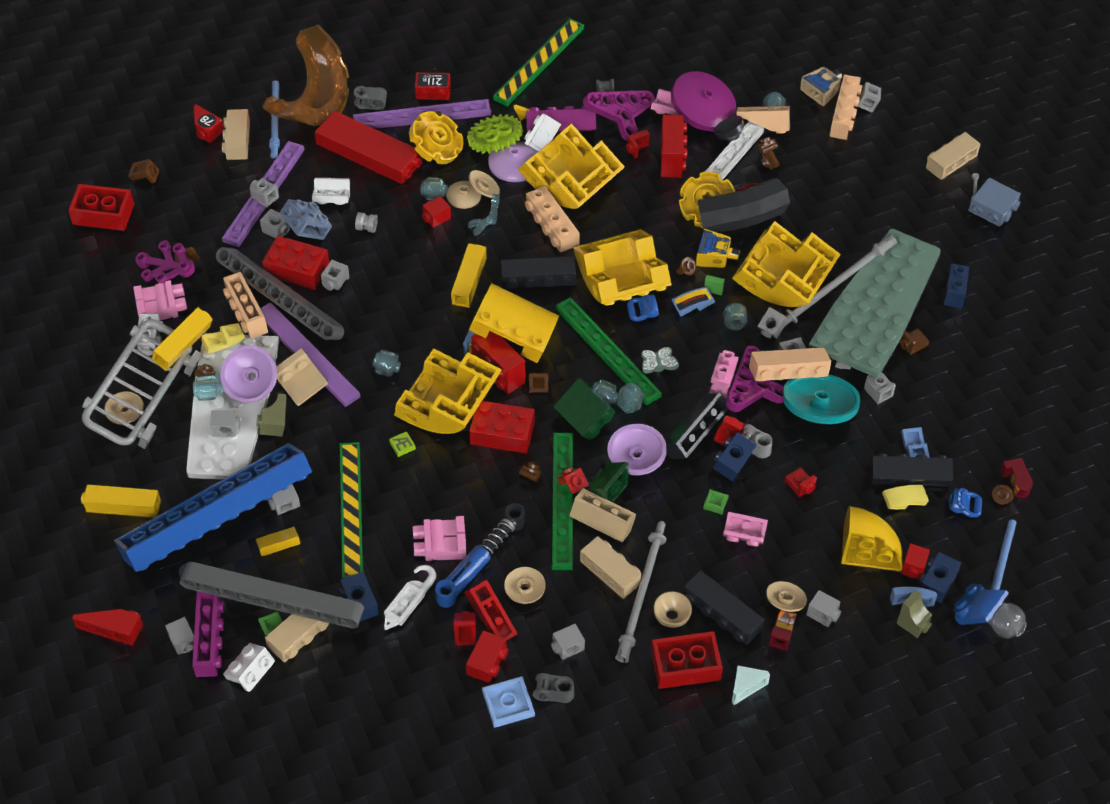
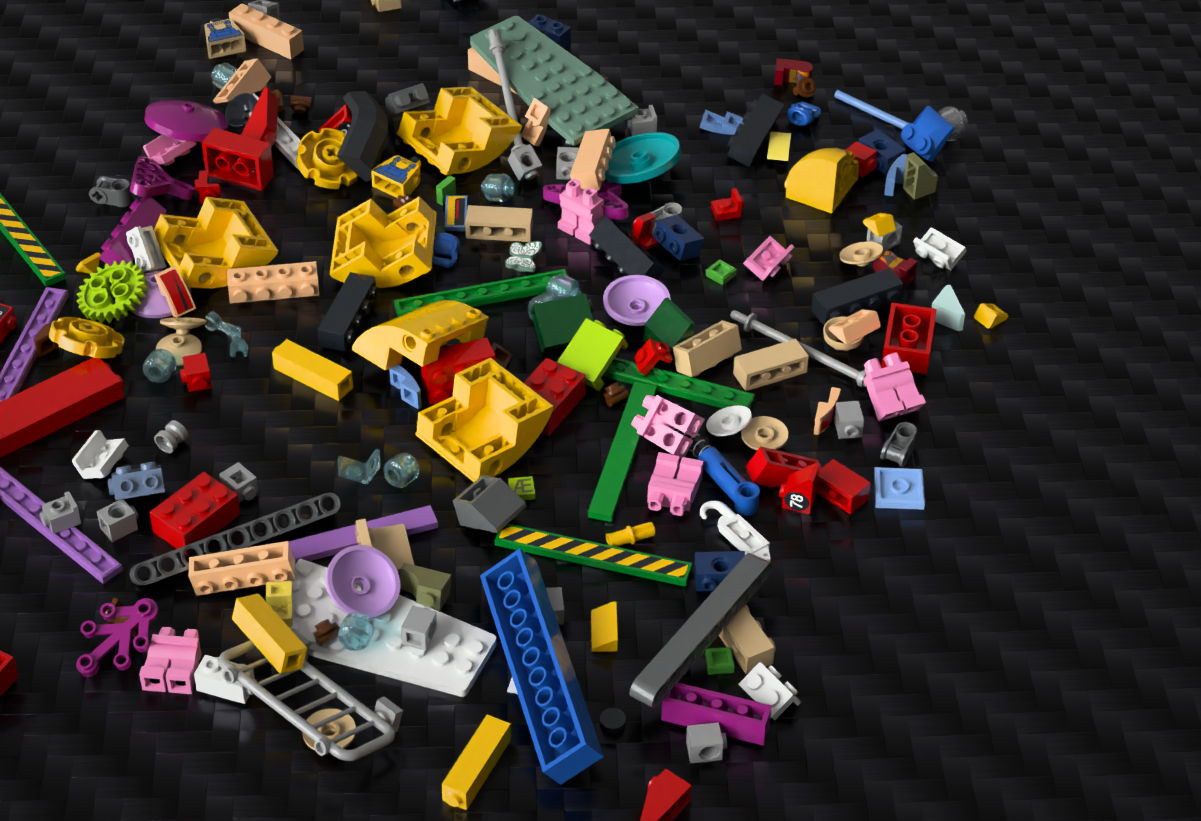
camera: 70 degrees left, 10 degrees down
none -> slope [154,266,196,318]
none -> red slope [241,87,278,148]
none -> clear light blue bracket [338,449,380,485]
none -> dark grey hips [385,83,430,135]
none -> dark grey slope [453,475,527,533]
none -> tan brick [465,205,533,242]
none -> light nougat slope [521,98,550,147]
none -> lime panel [557,318,628,391]
none -> green tile [588,382,657,522]
none -> yellow axle [606,522,656,547]
none -> bright pink hips [631,395,705,458]
none -> white dish [706,405,752,436]
none -> light nougat slope [814,387,841,435]
none -> light nougat slope [829,309,880,344]
none -> yellow slope [863,213,896,237]
none -> bright pink hips [863,352,926,421]
none -> white bracket [913,227,967,271]
none -> yellow slope [974,303,1009,329]

